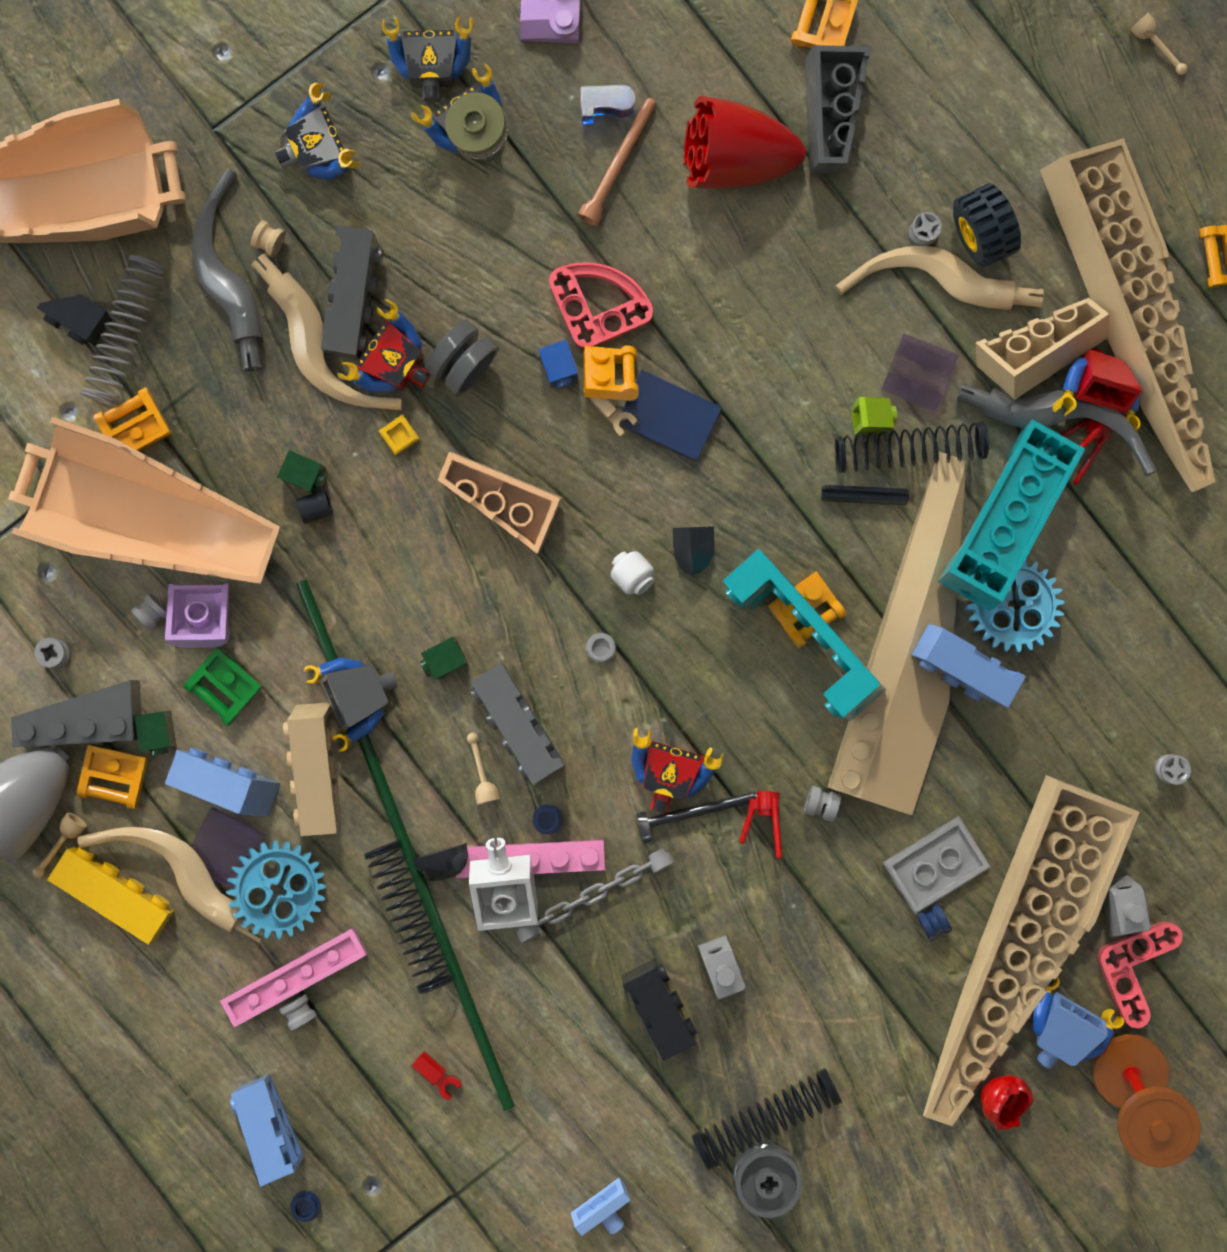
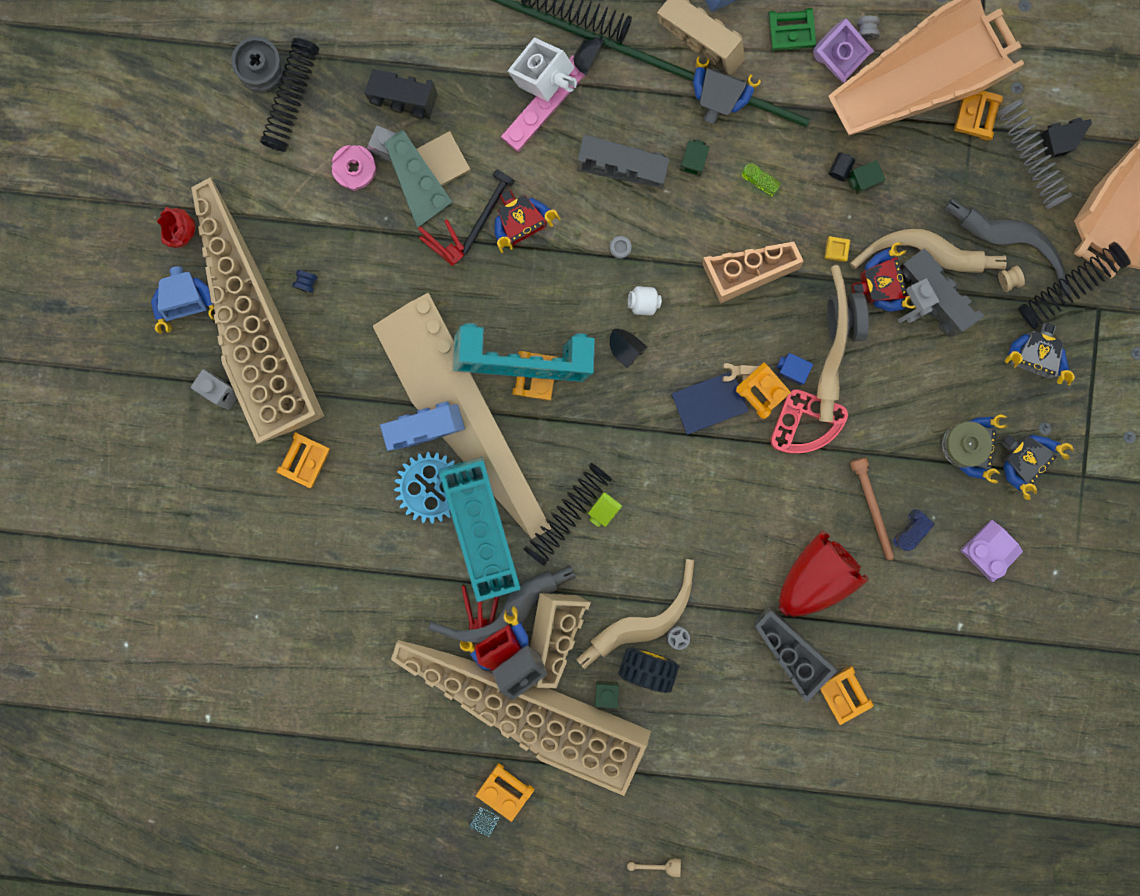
camera: 140 degrees right, 0 degrees up
tan hinge [467,733,500,805] -> none
light grey piece [516,848,675,943] -> none
dark blue plate [533,804,563,834] -> none
light grey wheel [804,785,841,822] -> none
black axle [821,485,909,505] -> none
slope [881,333,959,411] -> none
light grey tile [883,816,991,915] -> none
dark orange piece [1091,1034,1202,1168] -> none
coral beam [1097,921,1183,1028] -> none
light grey wheel [1154,754,1191,785] -> none
none -> light orange plate [276,432,331,489]
none -> bright pink plate [332,145,377,191]
none -> sand green wing [384,130,452,228]
none -> tan tile [416,131,471,186]
none -> dark grey brick [492,645,548,700]
none -> dark green brick [595,681,619,708]
none -> clear neon green bar [742,163,781,197]
none -> tan animal [817,265,848,422]
none -> light grey bracket [898,278,940,323]
none -> black piece [1018,241,1131,329]

